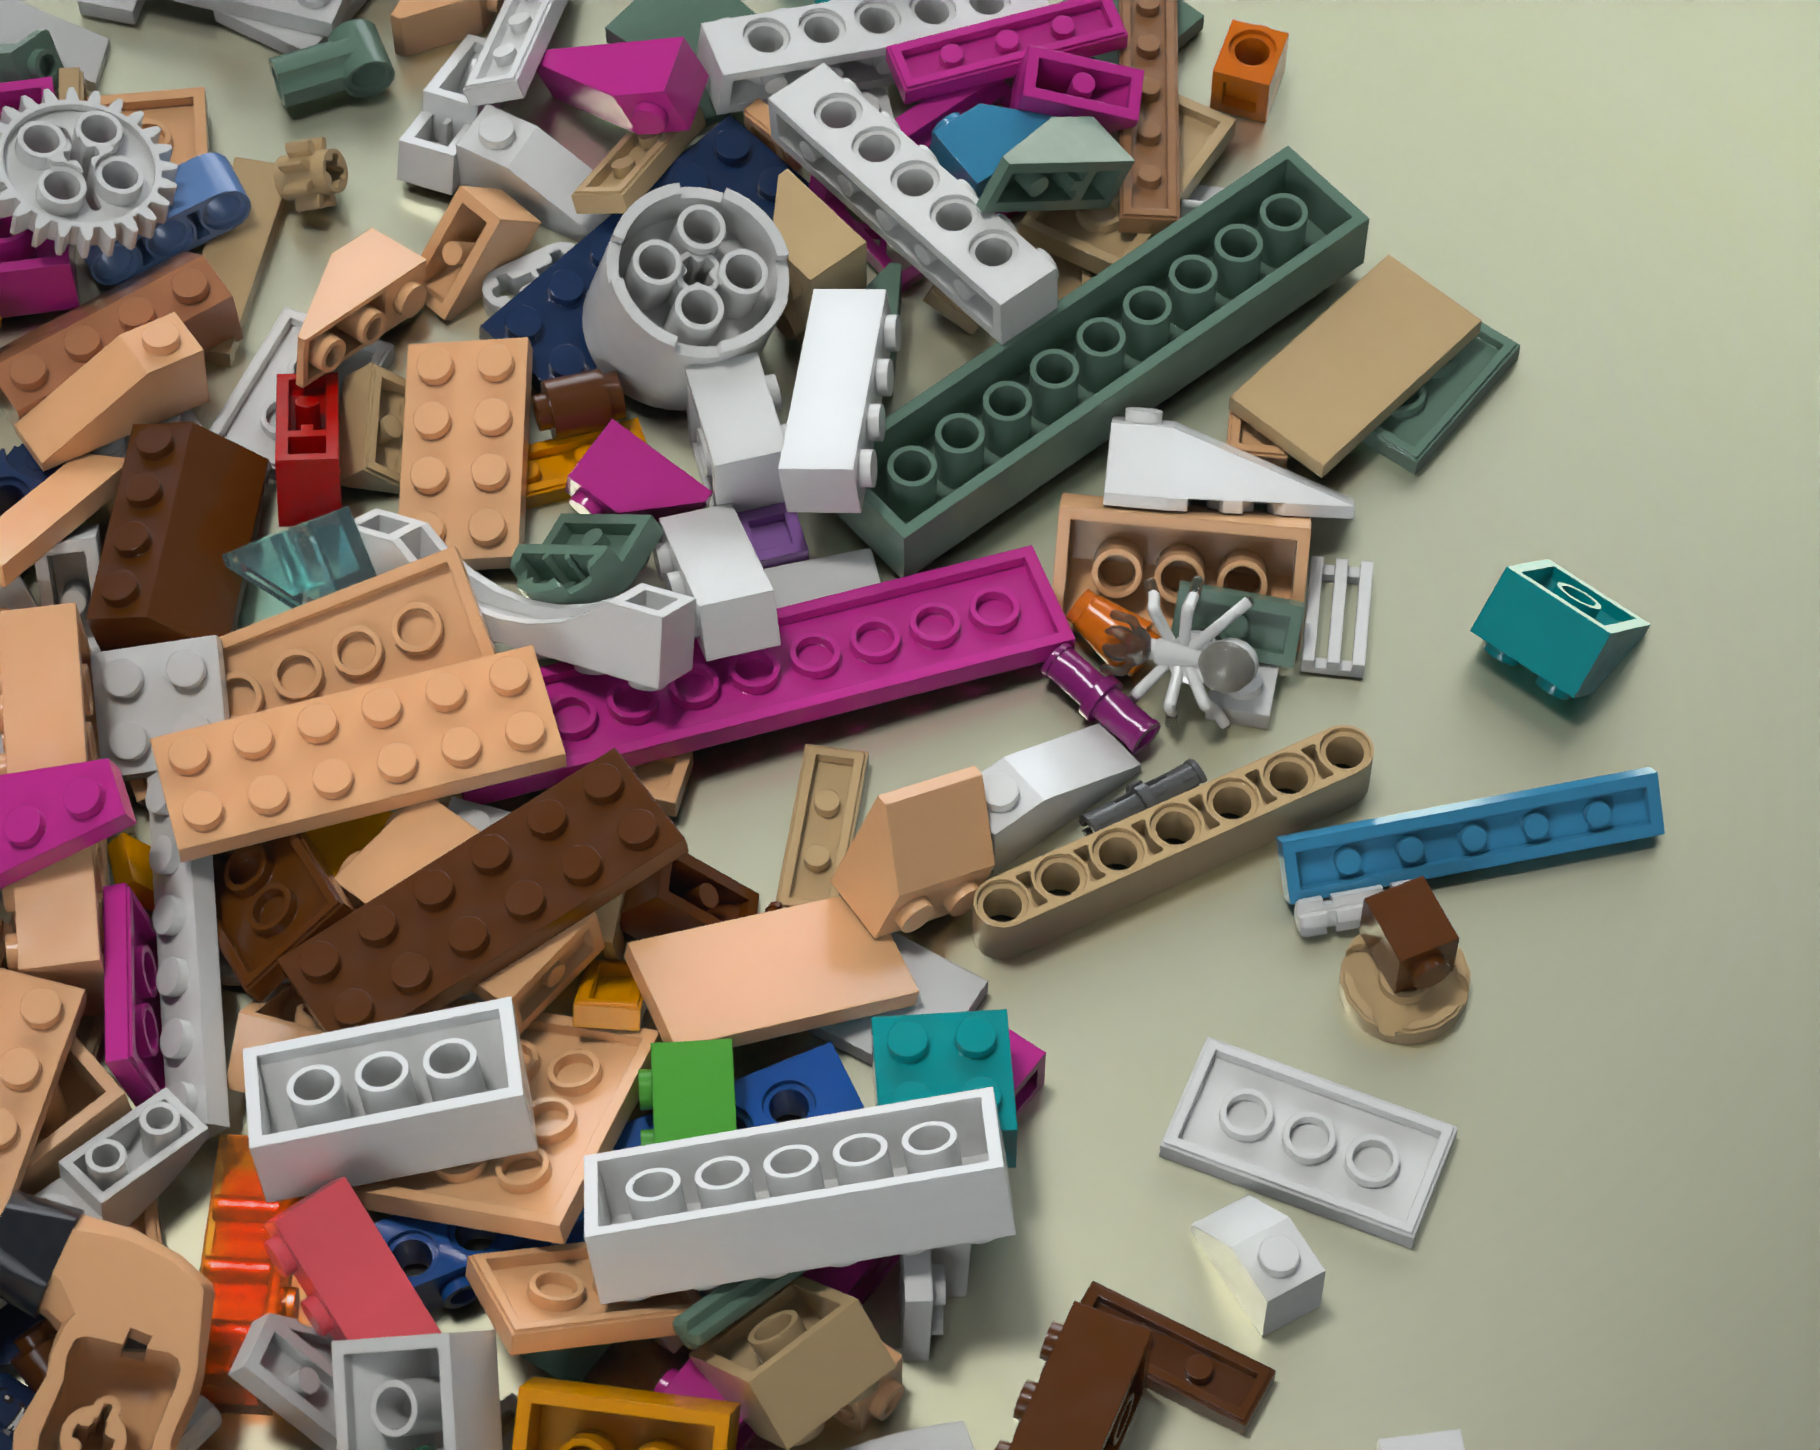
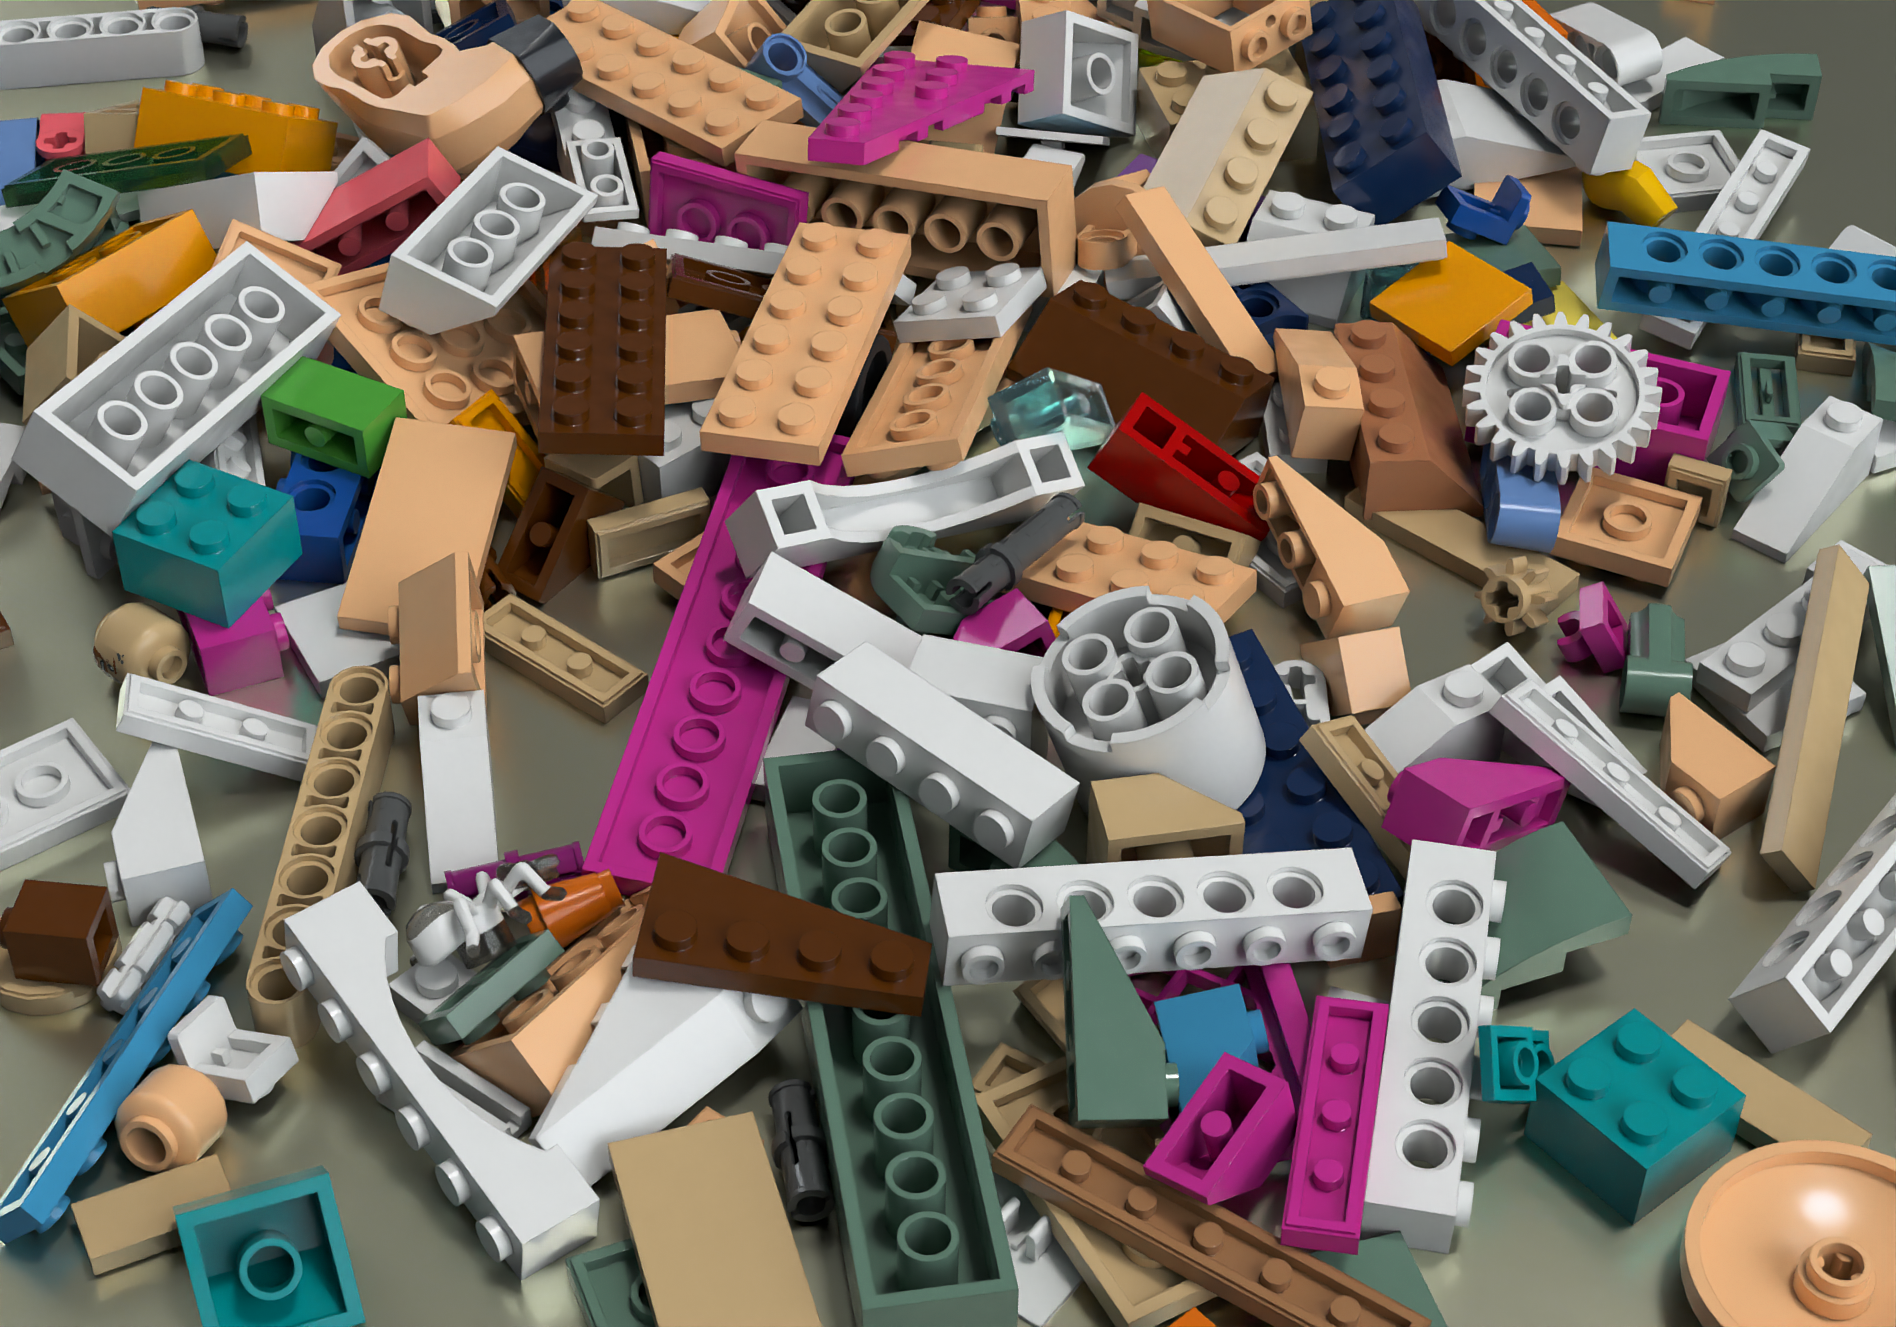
camera: 120 degrees right, 15 degrees down
none -> tan tile [71,1154,231,1276]
none -> tan head [93,601,191,685]
none -> white slope [103,741,213,927]
none -> light nougat head [115,1064,228,1173]
none -> white tile [116,673,317,782]
none -> white bracket [168,995,299,1104]
none -> white arch [280,881,600,1281]
none -> reddish brown wing [633,852,932,1017]
none -> dark grey pin [768,1079,835,1222]
none -> dark grey pin [945,492,1085,615]
none -> dark pink tile [1557,581,1628,673]

